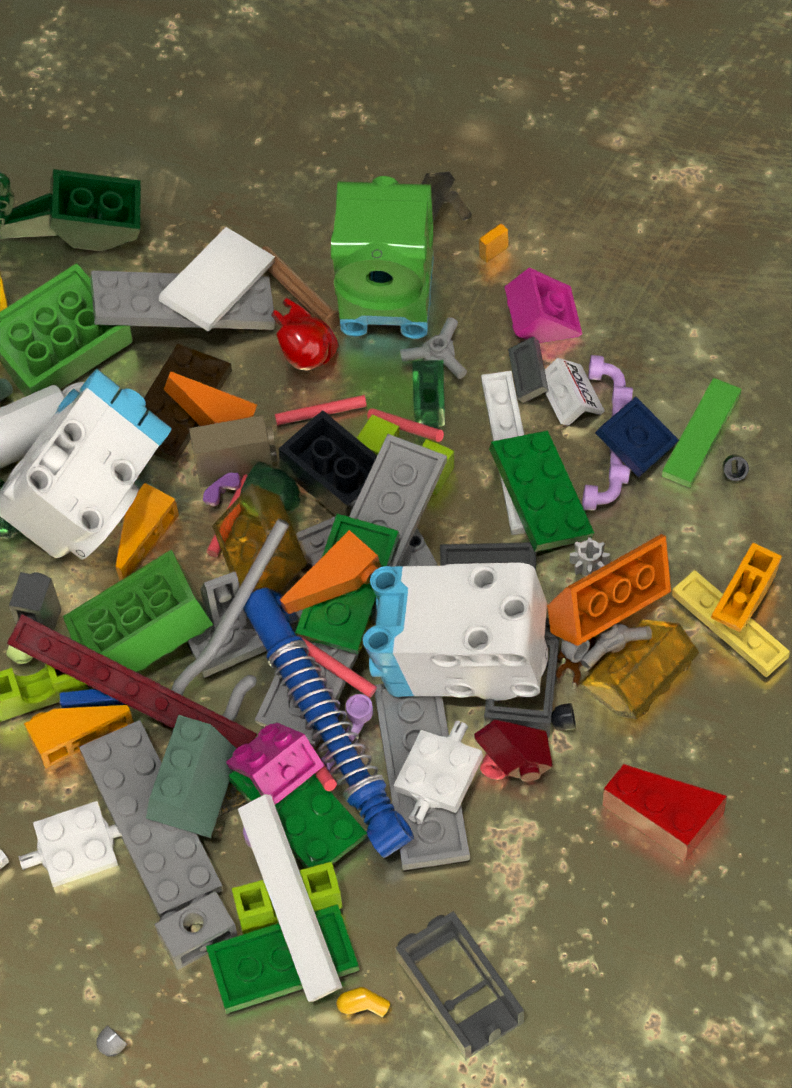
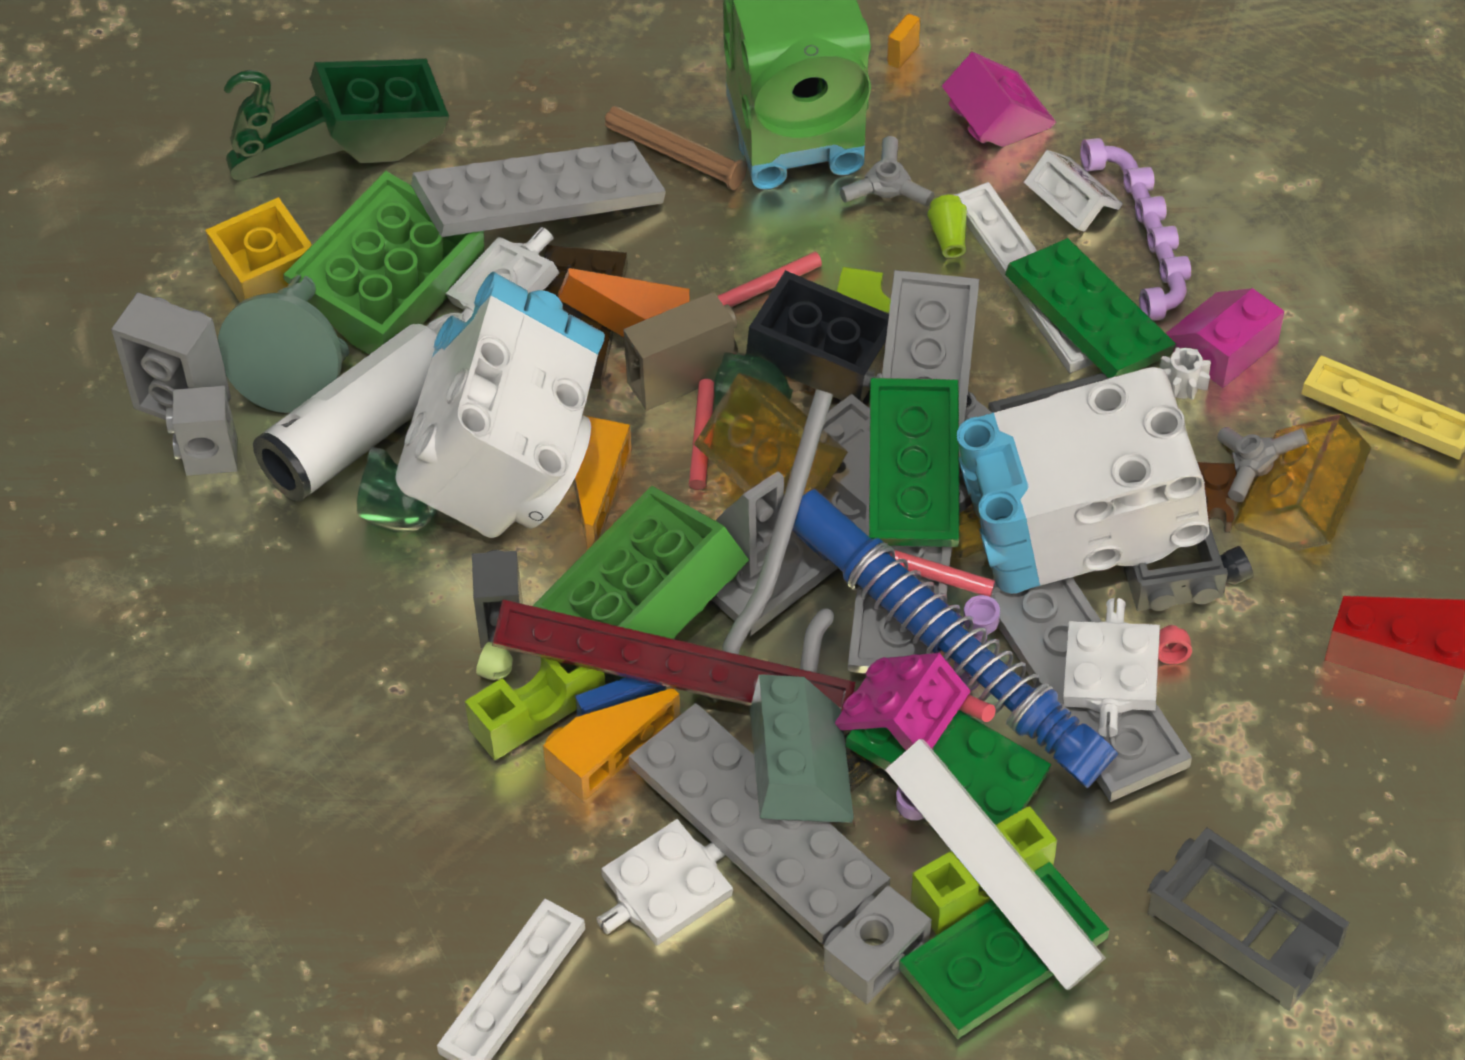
camera: 20 degrees left, 5 degrees down
white tile [158,227,275,332] -> none
medium lavender piece [203,472,241,506] -> none
red piece [271,298,339,371] -> none
orange slope [280,530,381,614] -> none
yellow arm [336,987,390,1017] -> none
coral bar [367,408,444,442] -> none
clear green torso [412,360,446,429] -> none
dark red slope [474,719,553,782] -> none
dark grey tile [508,337,549,403] -> none
orange slope [547,534,671,646] -> none
light grey hinge [561,639,590,663] -> none
dark blue tile [595,396,679,478] -> none
bright green tile [662,378,742,488] -> none
light orange slope [711,542,782,632] -> none
black hinge [722,454,749,481] -> none
none -> white plate [445,227,559,322]
none -> lime cone [927,195,967,258]
none -> dark pink slope [1166,288,1285,388]

